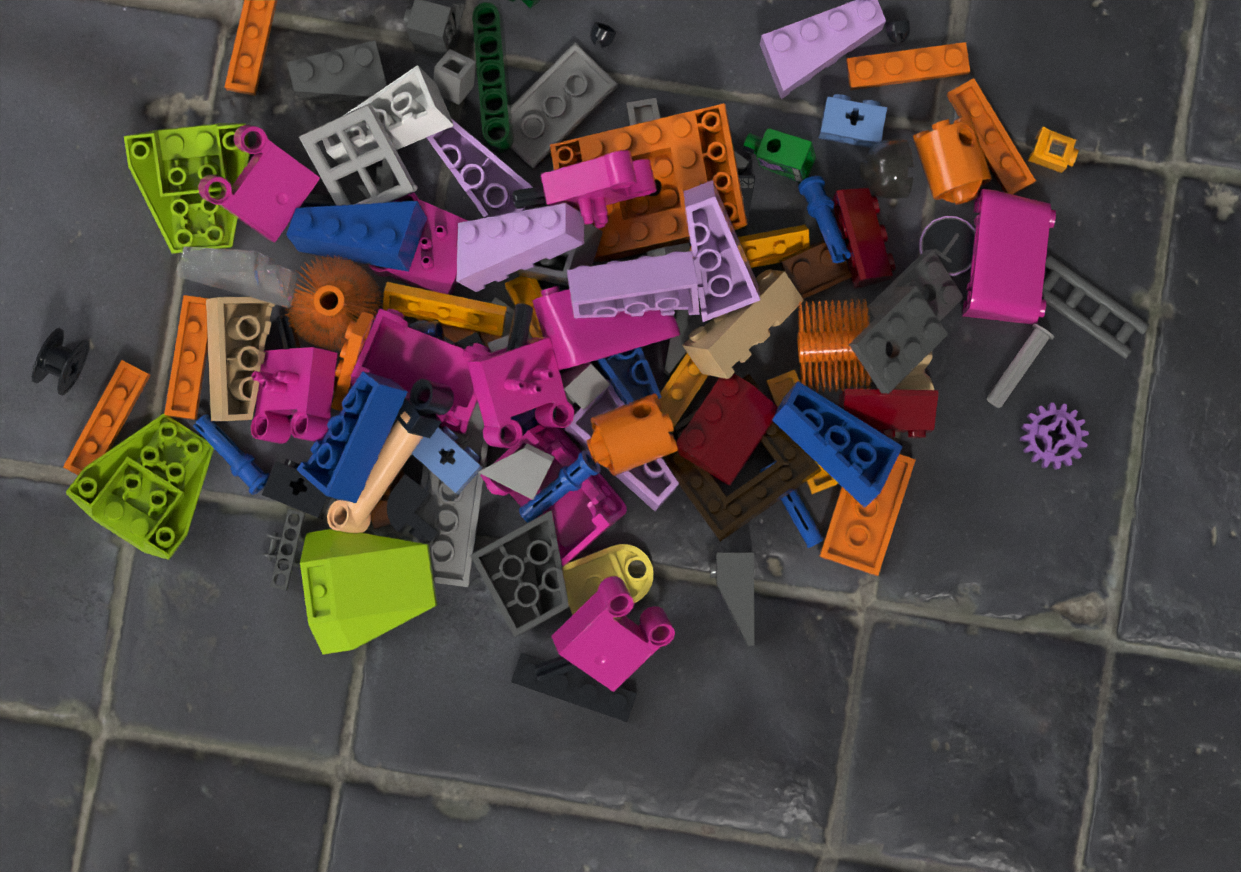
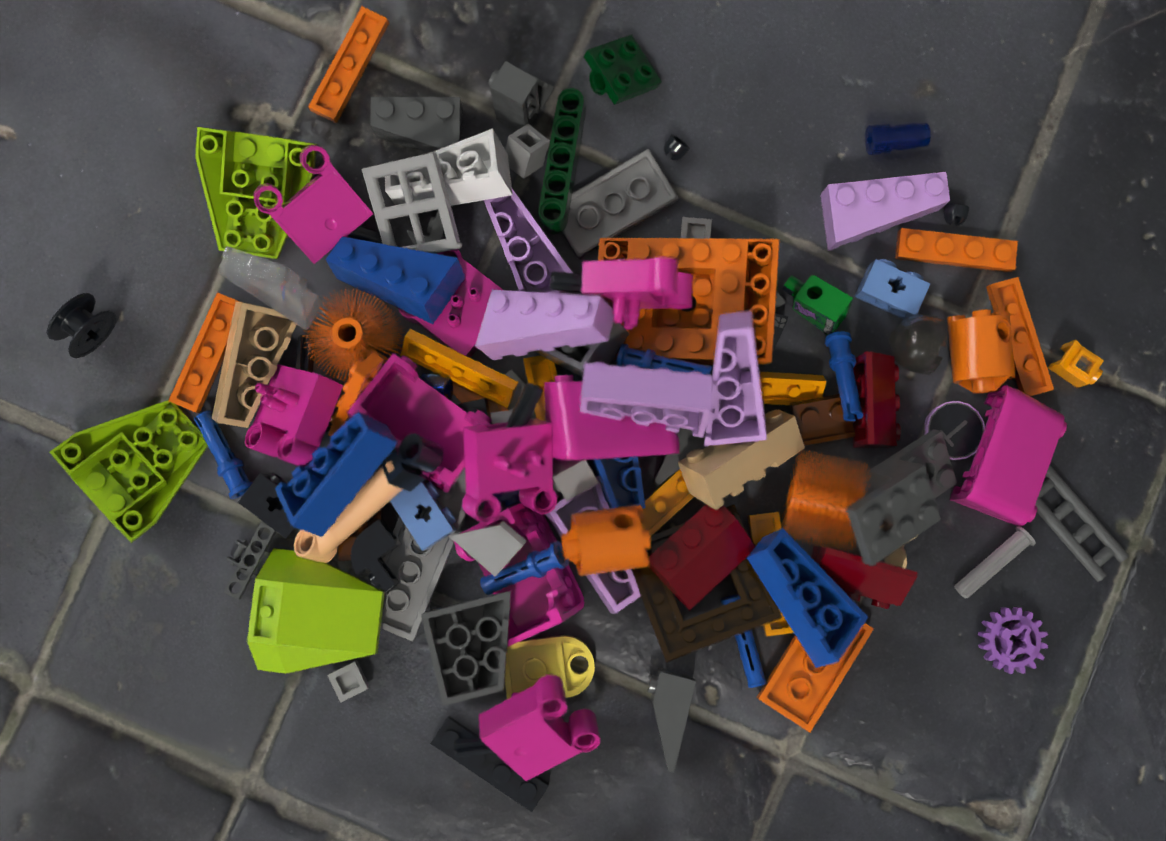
camera: 10 degrees right, 0 degrees up
orange plate [63,360,151,475] -> none
none -> light grey plate [327,660,370,703]
none -> blue pin [617,343,713,375]

